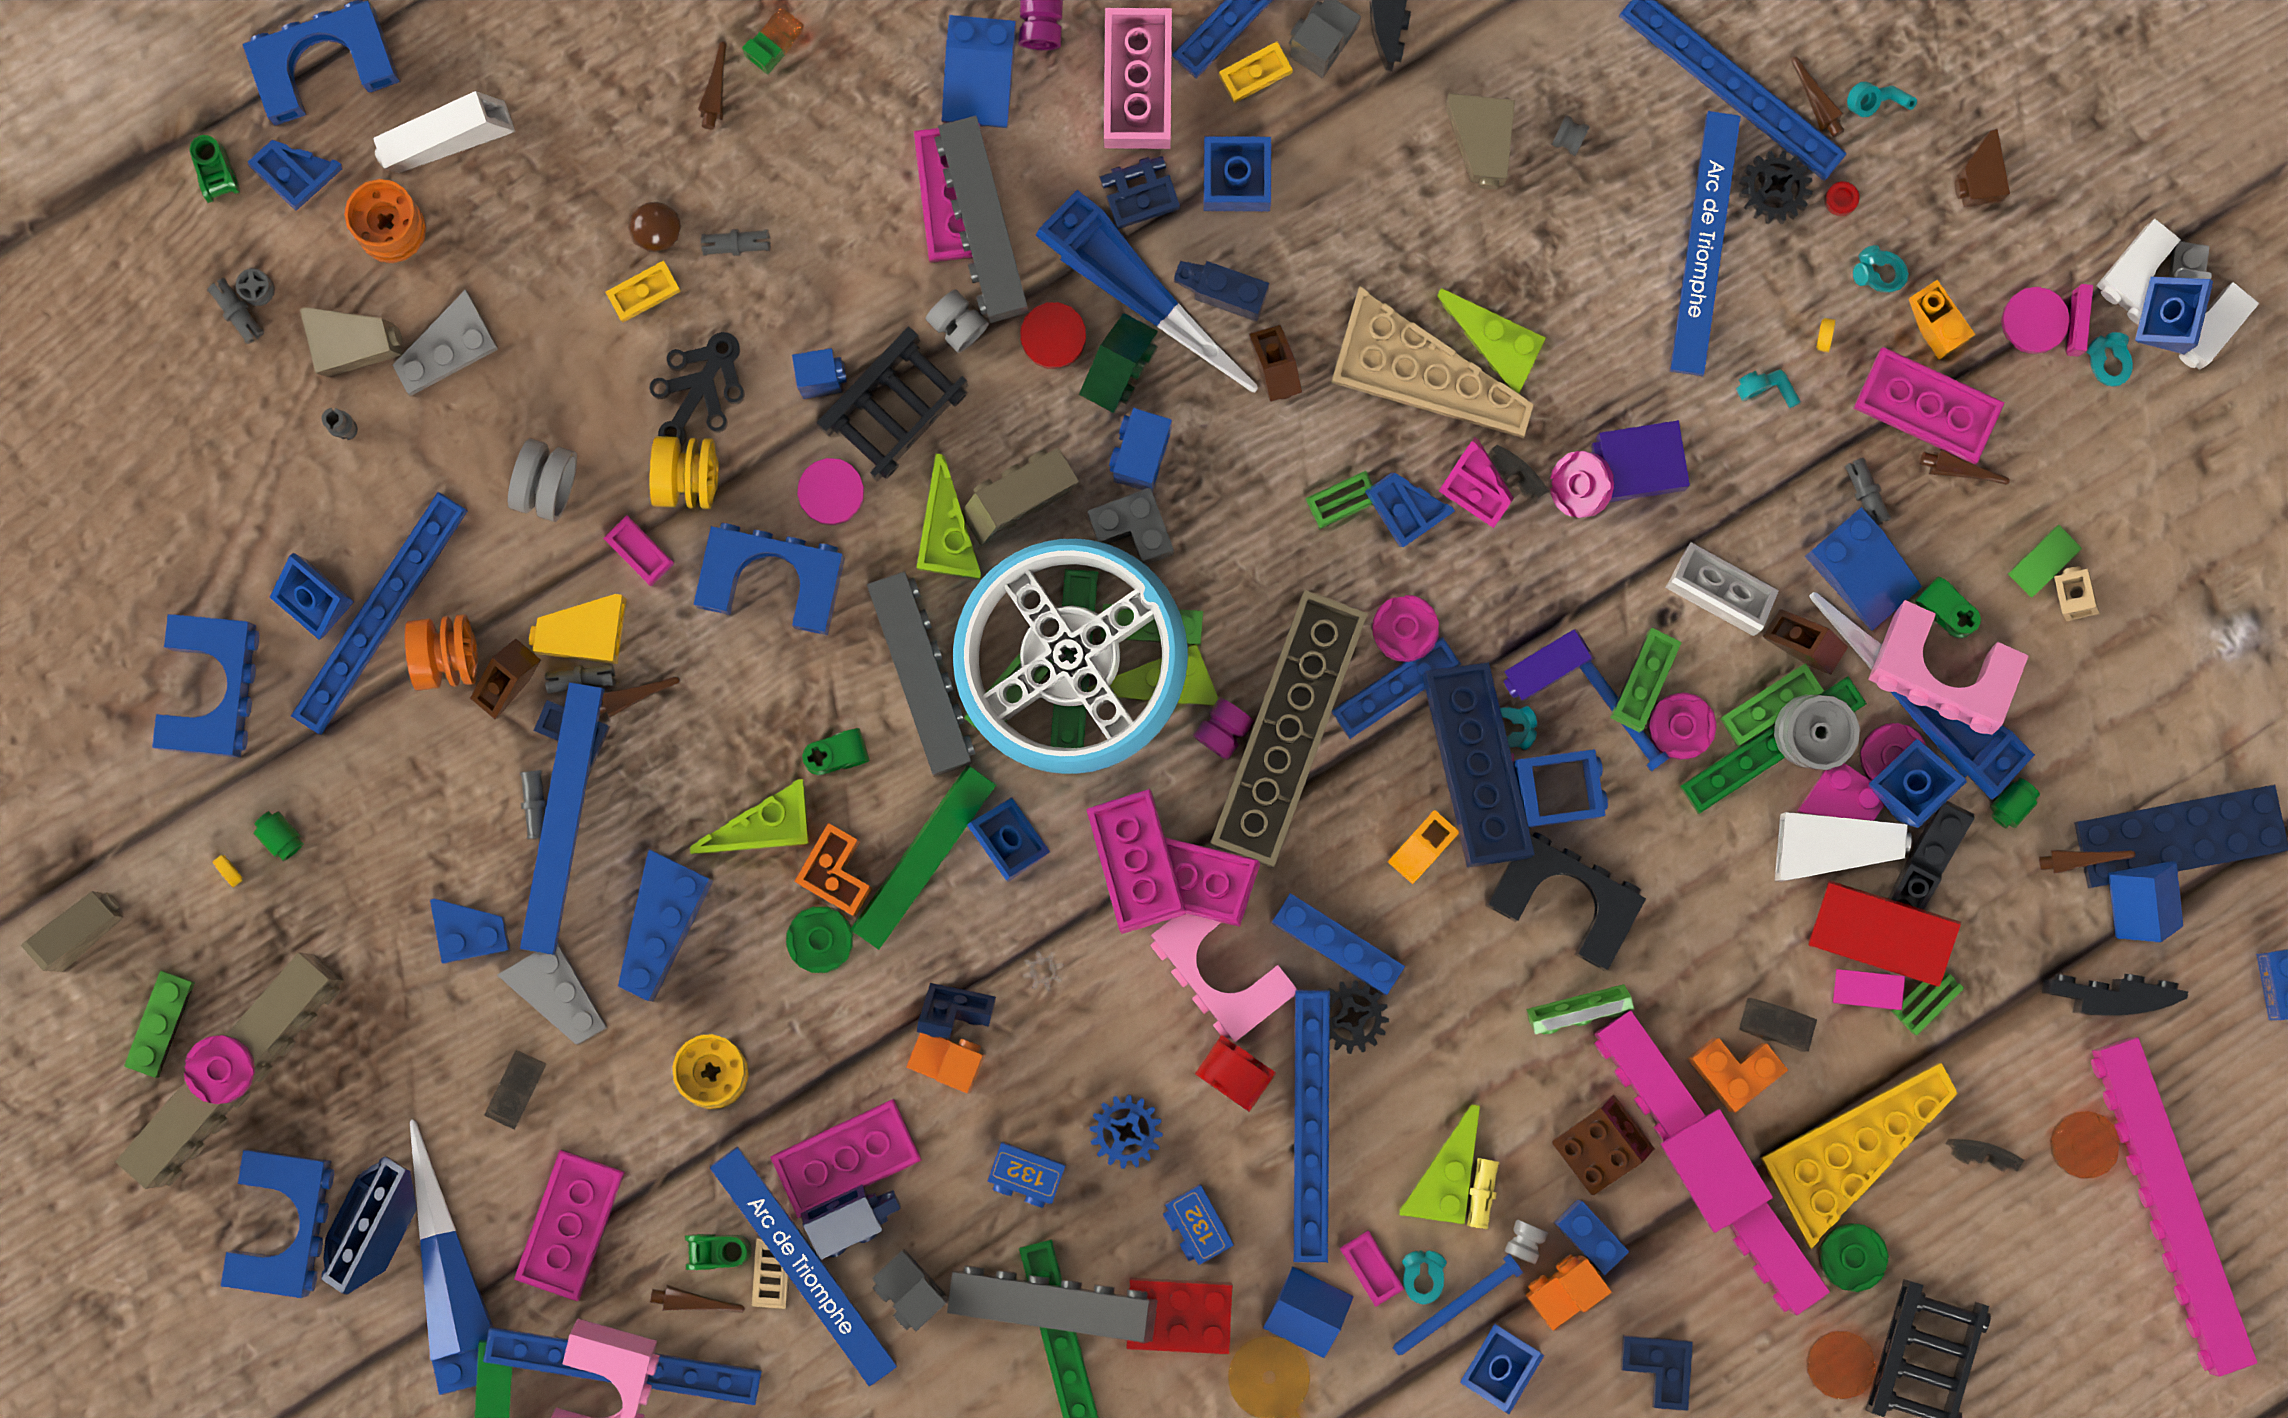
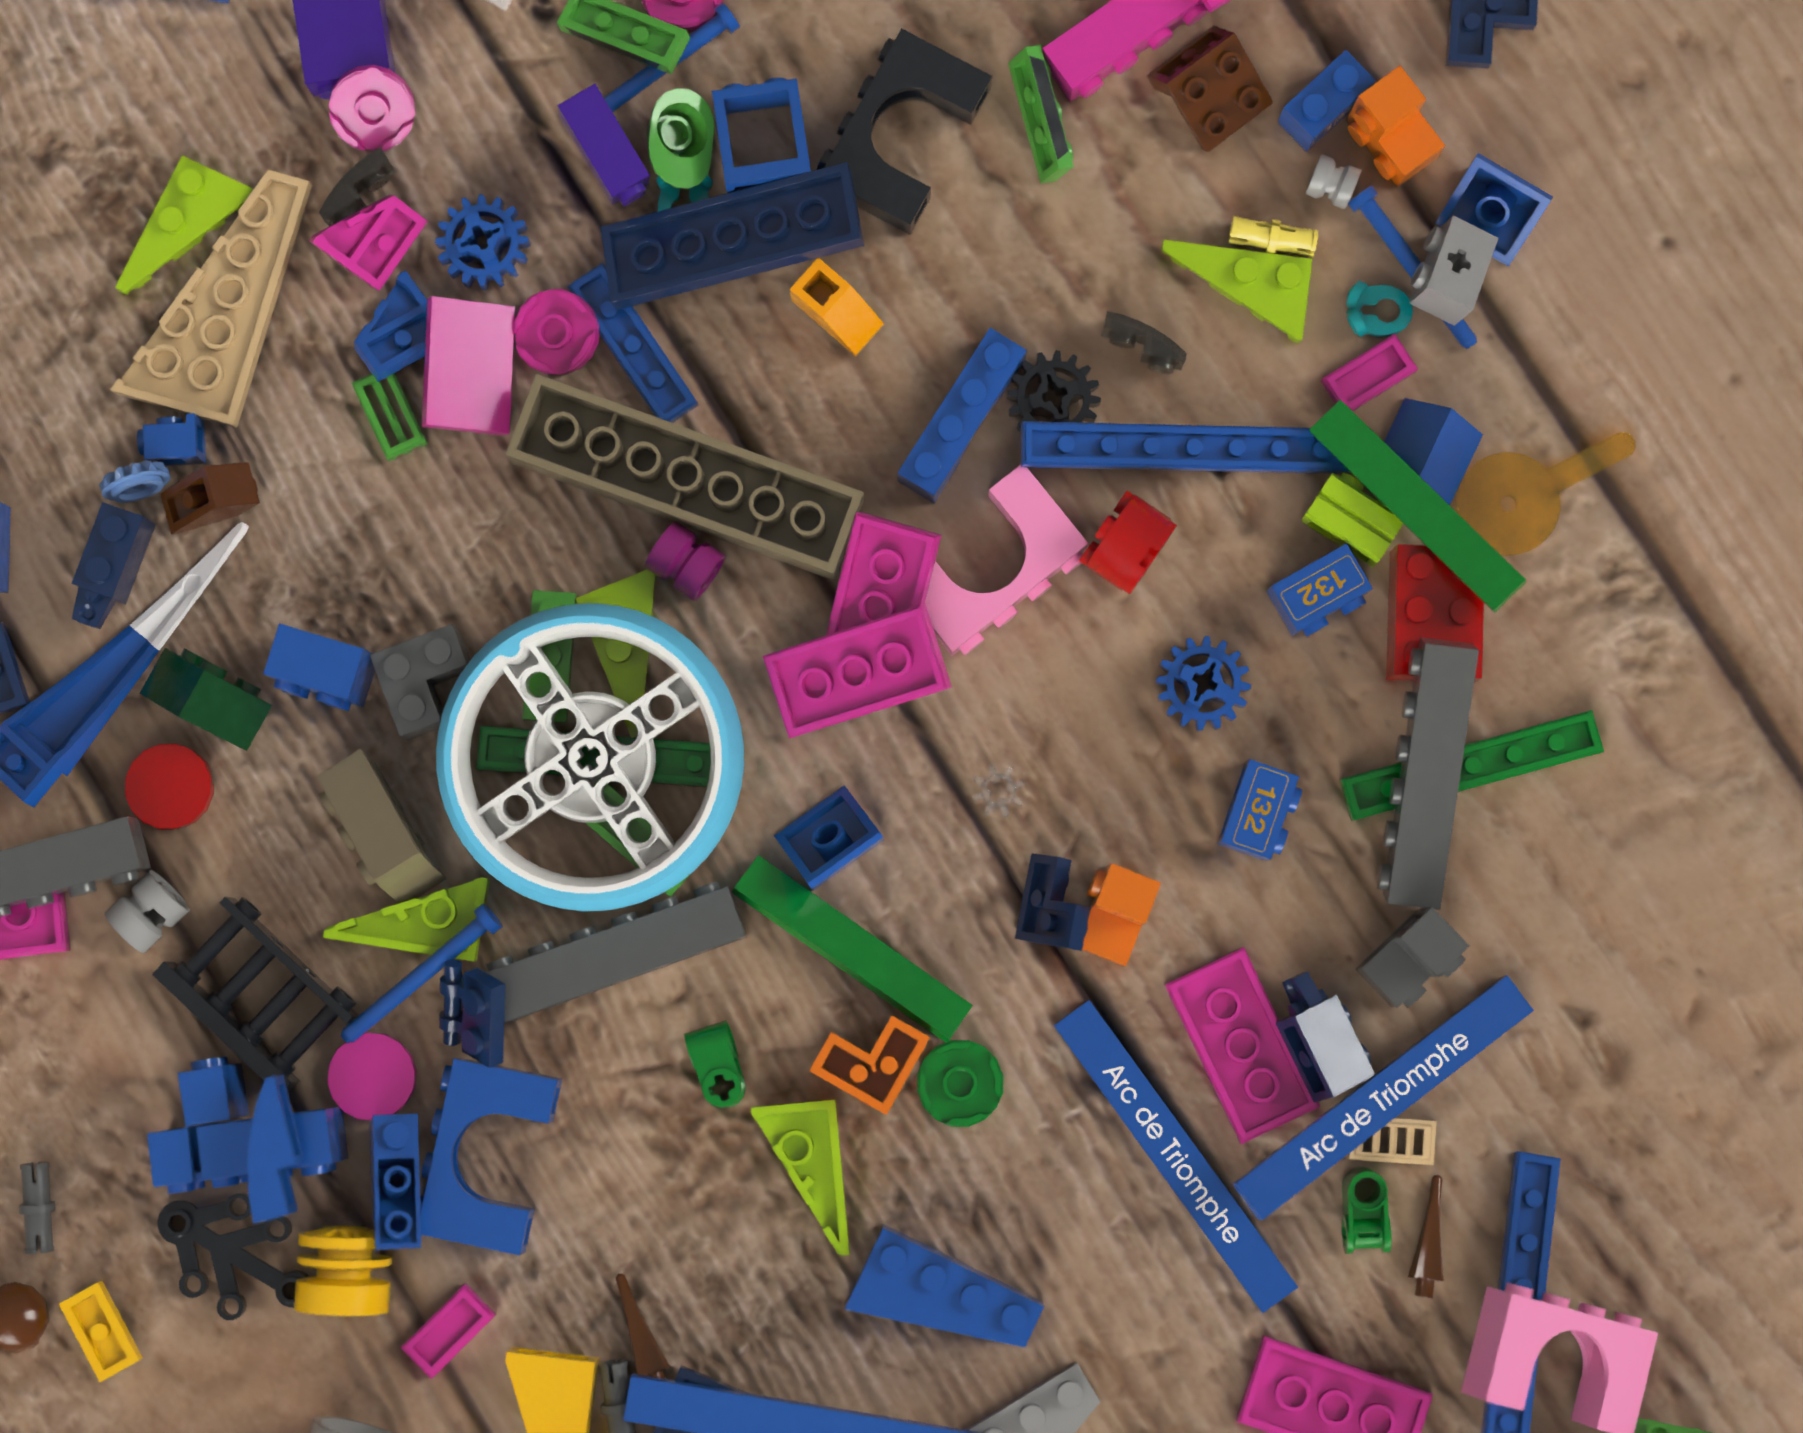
camera: 90 degrees left, 0 degrees up
yellow wheel [672,1034,749,1110] -> none
none -> medium blue gear [99,460,171,503]
none -> blue brick [137,413,206,466]
none -> blue piece [147,1107,349,1194]
none -> blue slope [247,1075,305,1224]
none -> blue bar [341,904,503,1043]
none -> blue slope [369,1114,421,1250]
none -> tile [422,296,515,436]
none -> blue gear [435,194,531,291]
none -> dark blue plate [439,959,505,1068]
none -> bright green piece [646,88,714,189]
none -> blue tile [1053,1000,1298,1313]
none -> clear smoke slope [1101,311,1187,374]
none -> lime brick [1300,473,1403,568]
none -> green tile [1309,400,1527,613]
none -> light grey brick [1409,215,1498,326]

